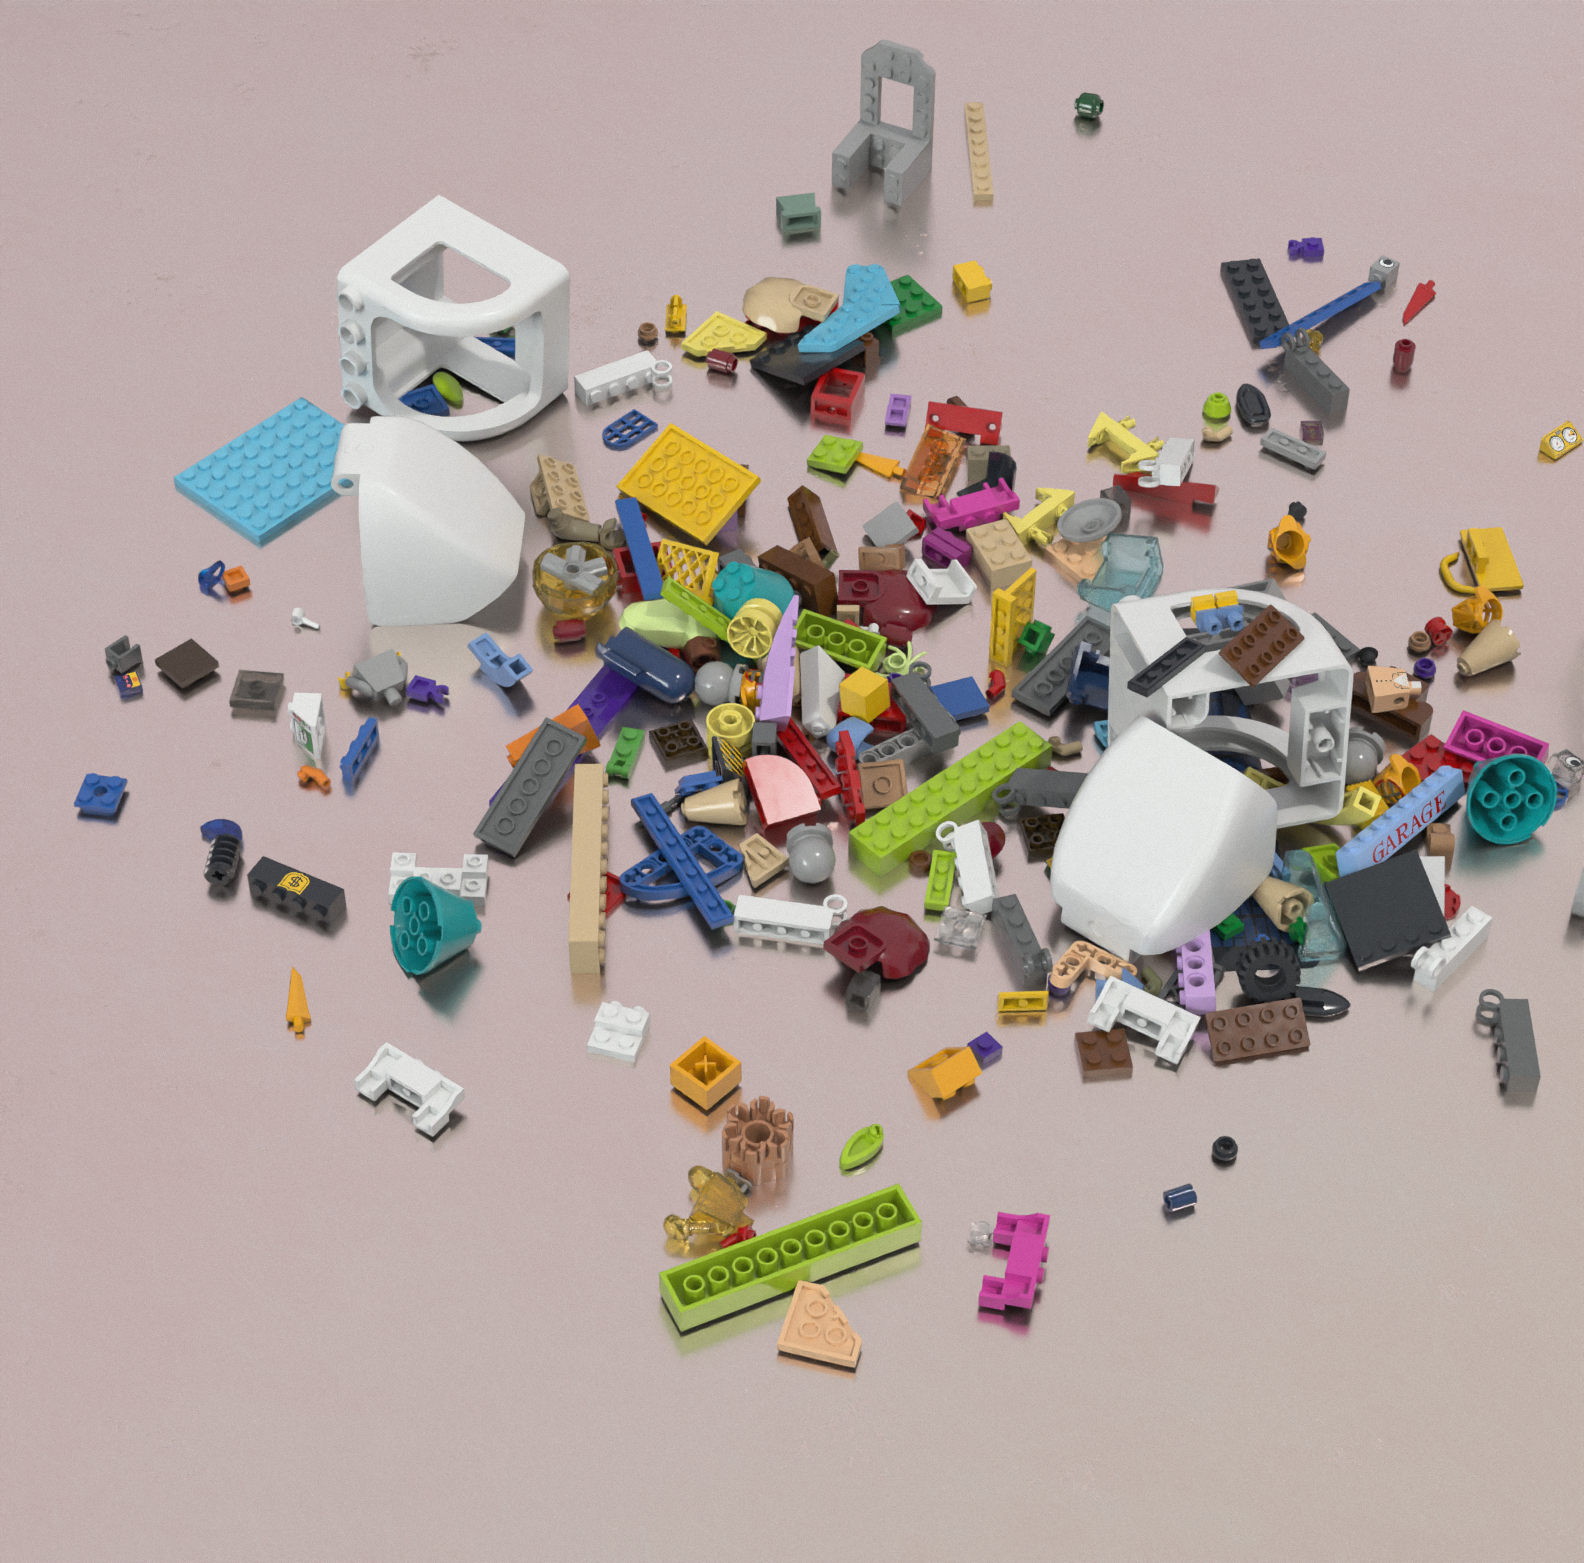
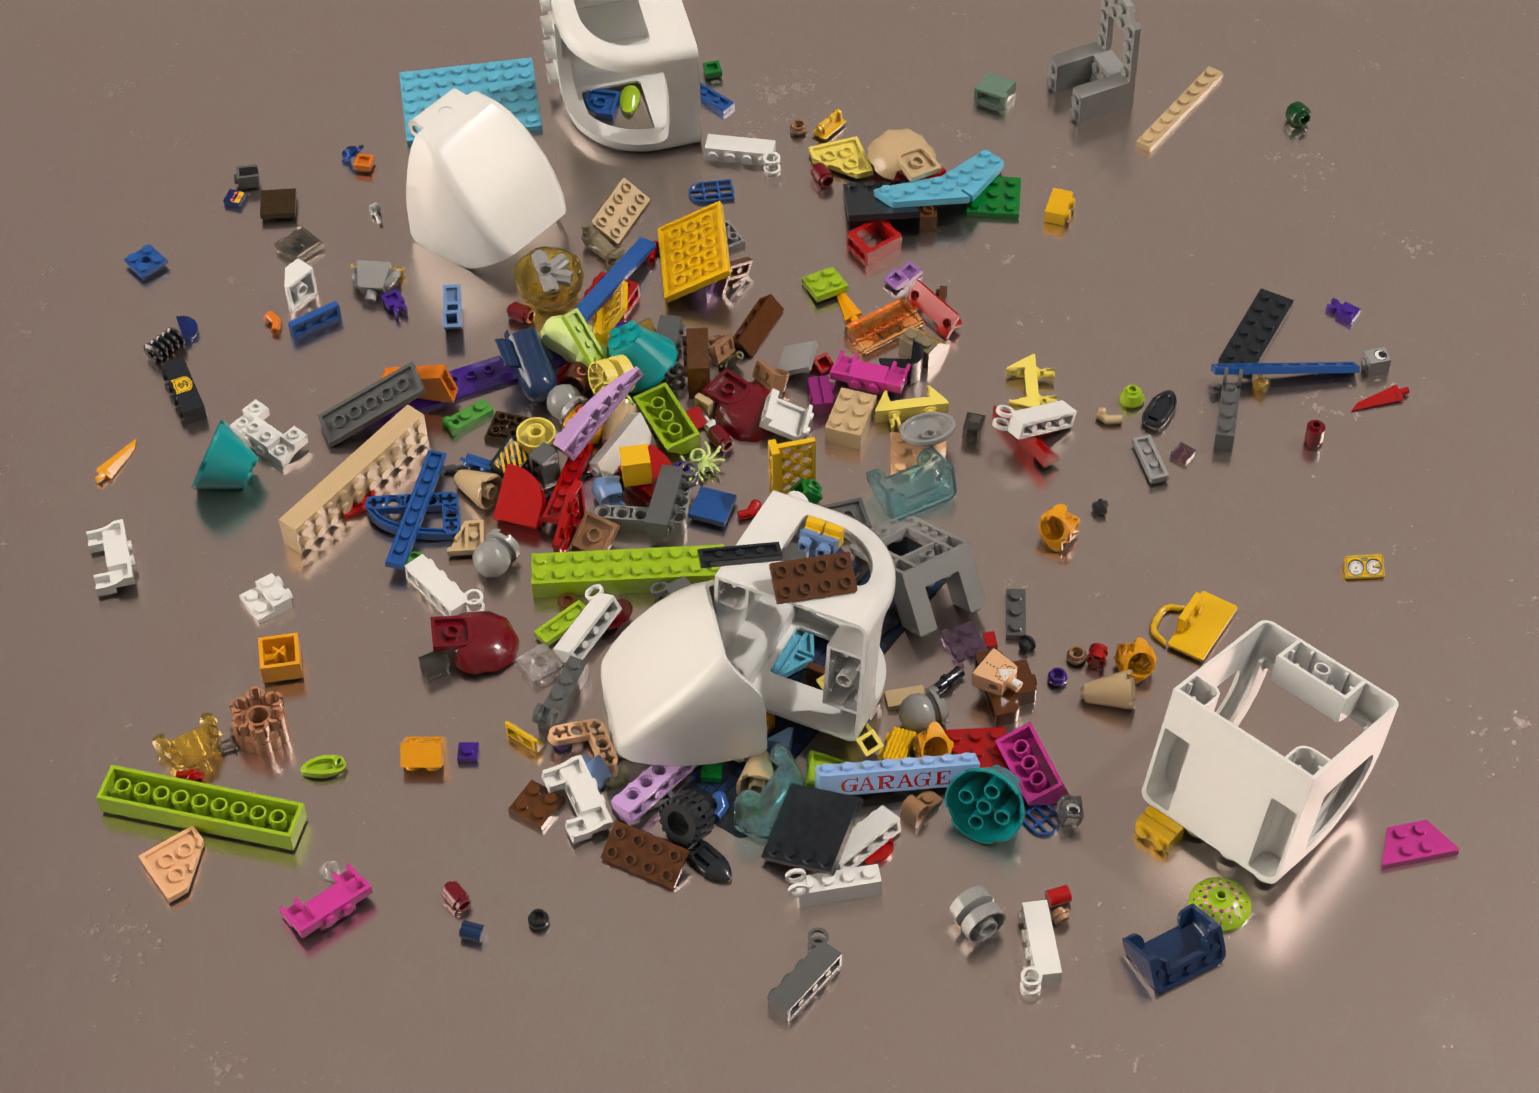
camera: 40 degrees right, 5 degrees up
none -> dark red brick [441,881,471,912]

